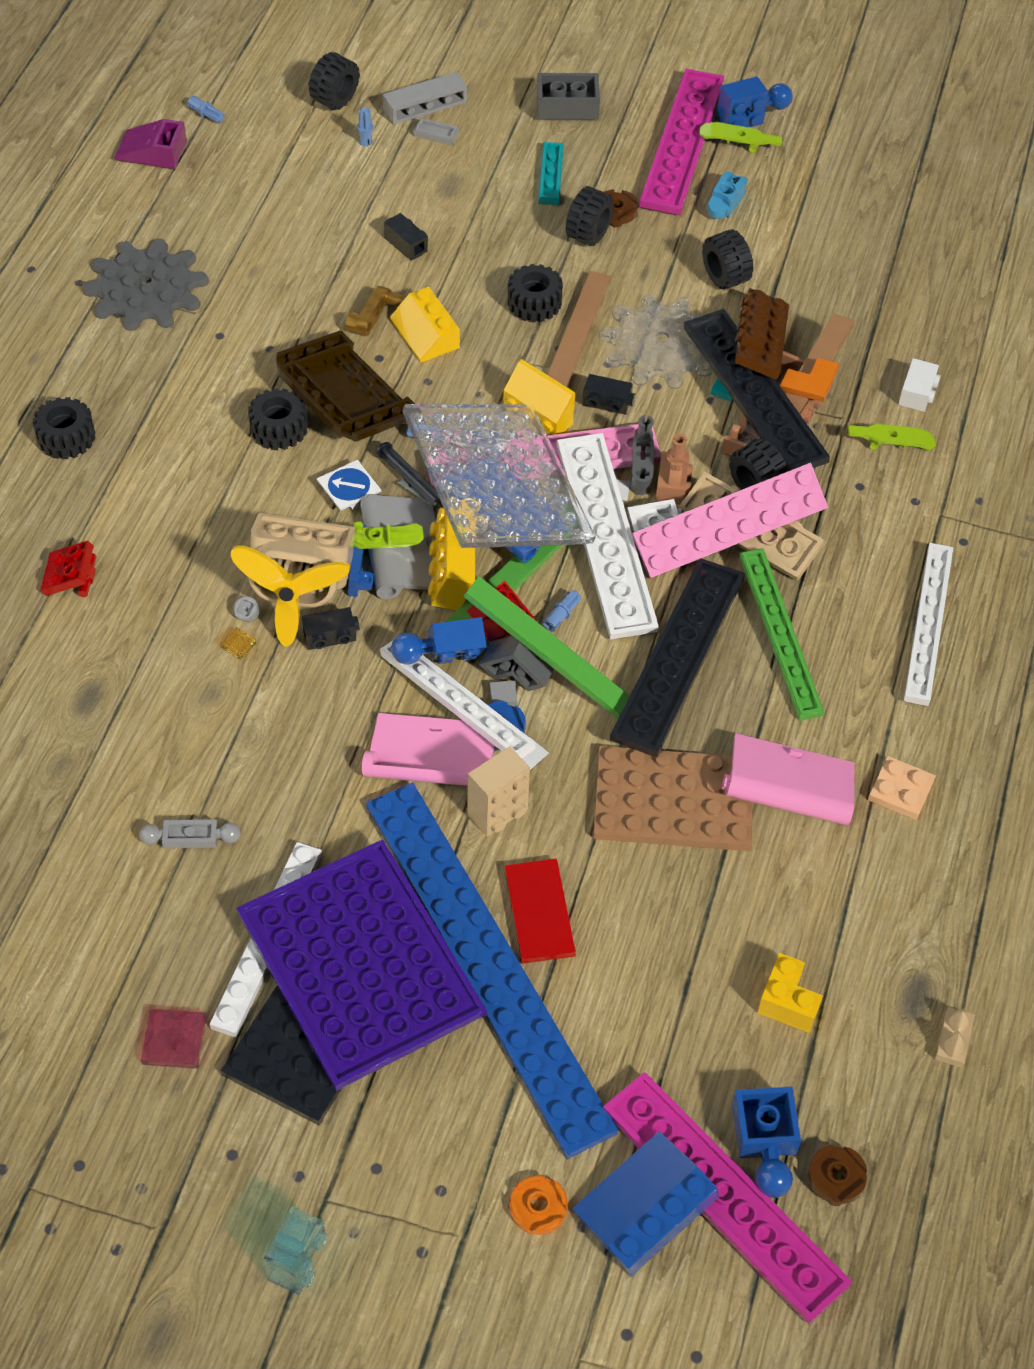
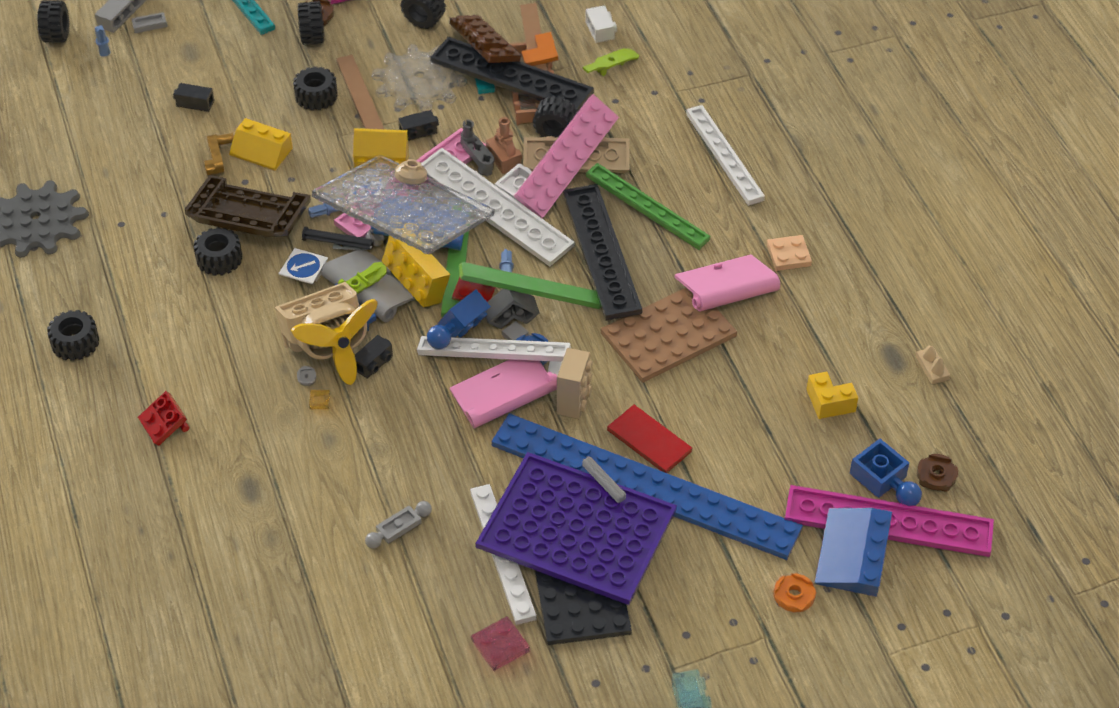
camera: 35 degrees left, 5 degrees down
none -> tan piece [394,159,427,185]
none -> light grey axle [582,457,626,503]

